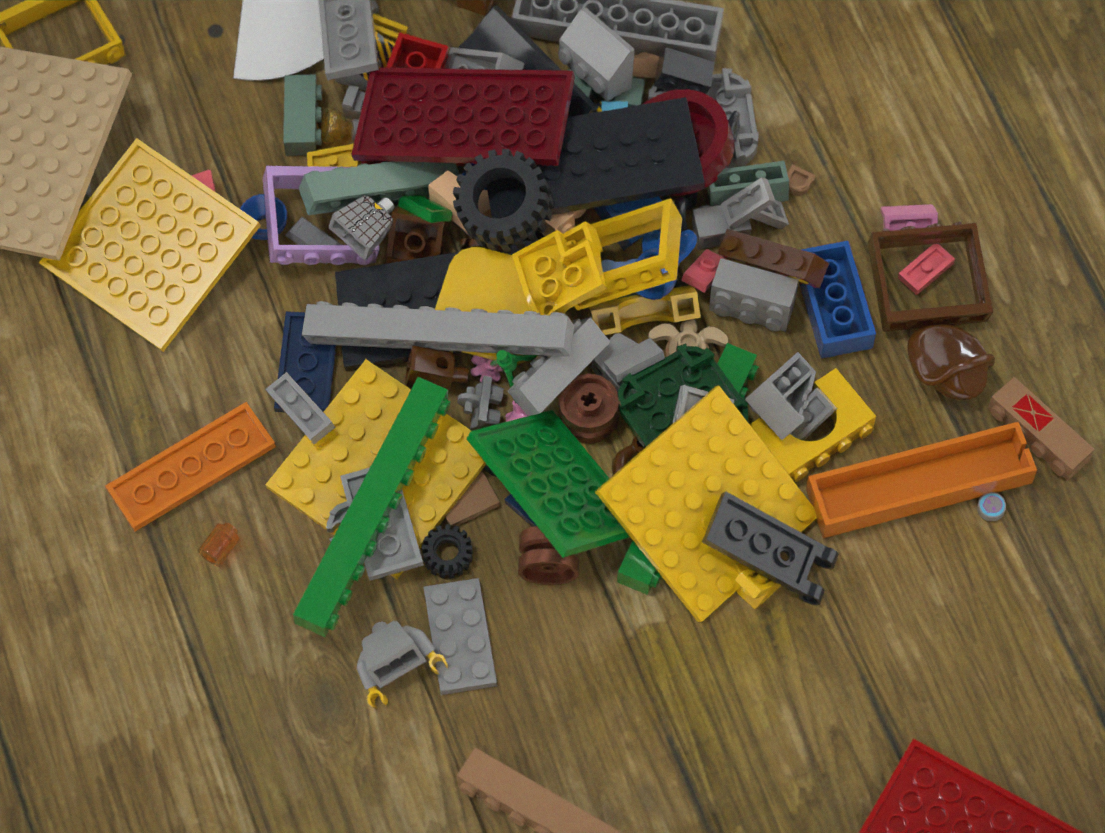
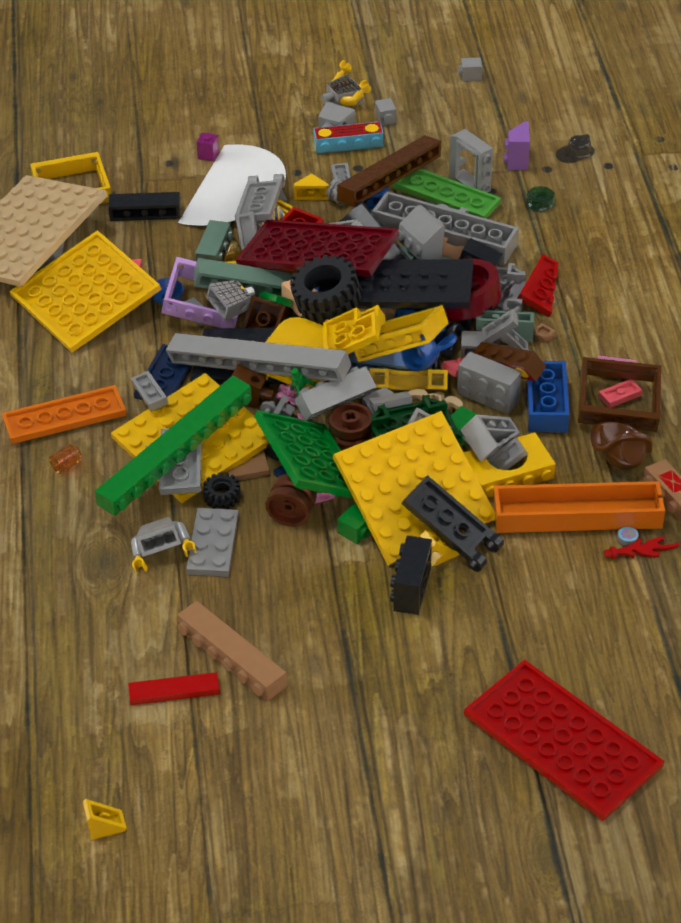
camera: 15 degrees right, 20 degrees down
none -> black brick [108,192,181,221]
none -> light grey tile [235,211,257,251]
none -> black brick [390,535,432,615]
none -> red wing [517,254,559,317]
none -> red piece [604,536,680,559]

